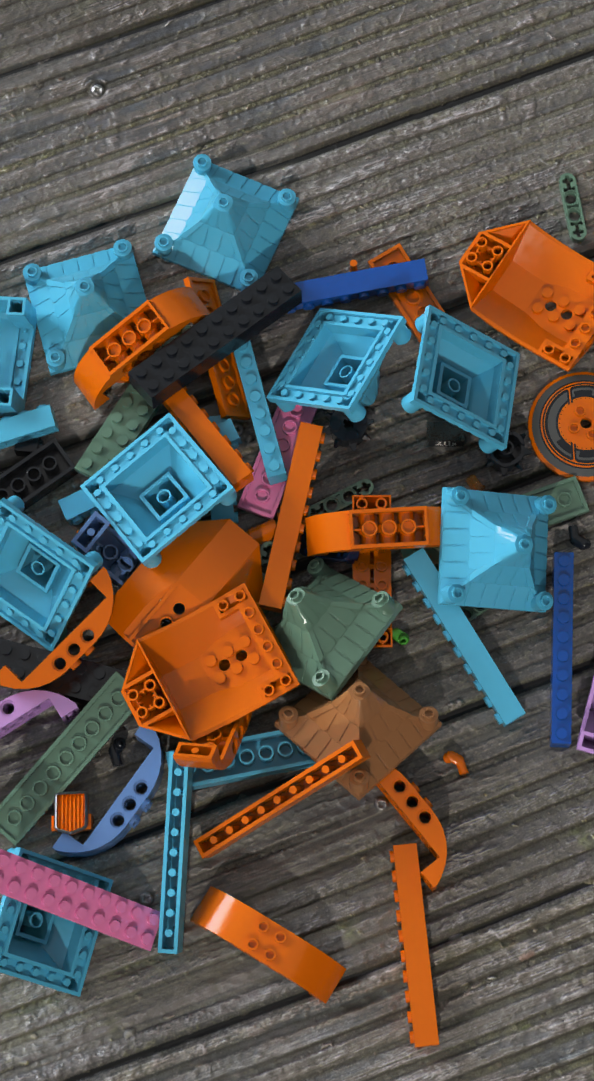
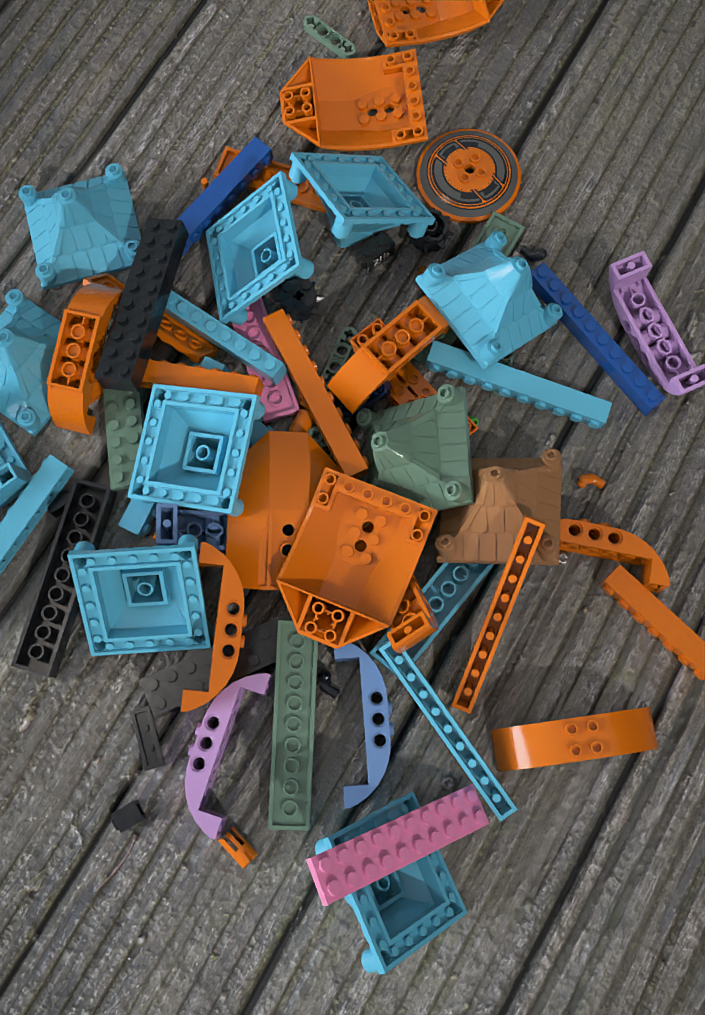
camera: 40 degrees left, 0 degrees up
orange piece [51,791,94,835] -> none

